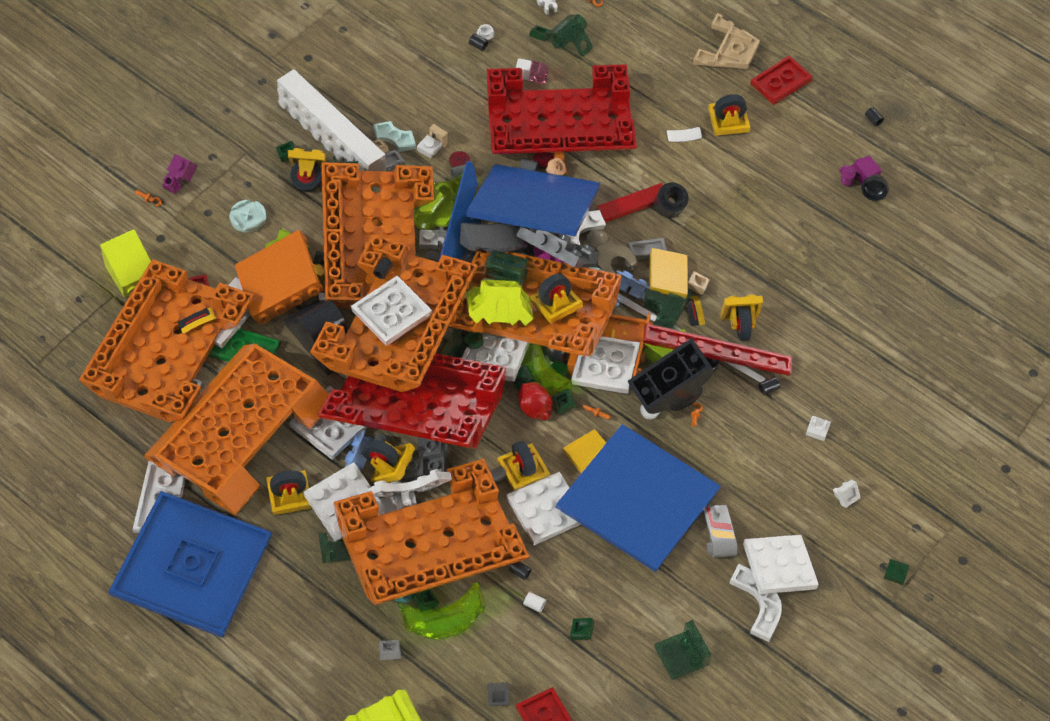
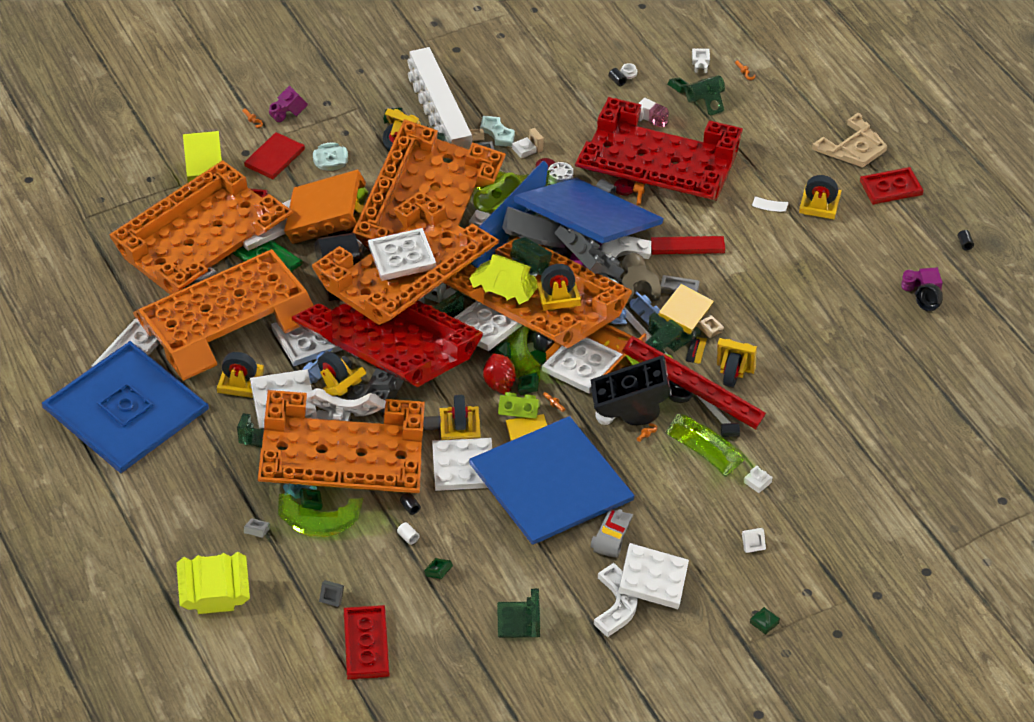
camera: 25 degrees right, 10 degrees down
sticker [178,308,216,333] -> none
black hinge [373,258,393,279] -> none
dark green tile [464,332,484,349] -> none
light nougat tile [546,158,566,176] -> none
black piece [654,182,689,218] -> none
none -> red tile [244,132,305,179]
none -> lime bracket [498,392,540,419]
none -> white wheel [548,162,573,185]
none -> clear neon green windscreen [666,414,745,477]

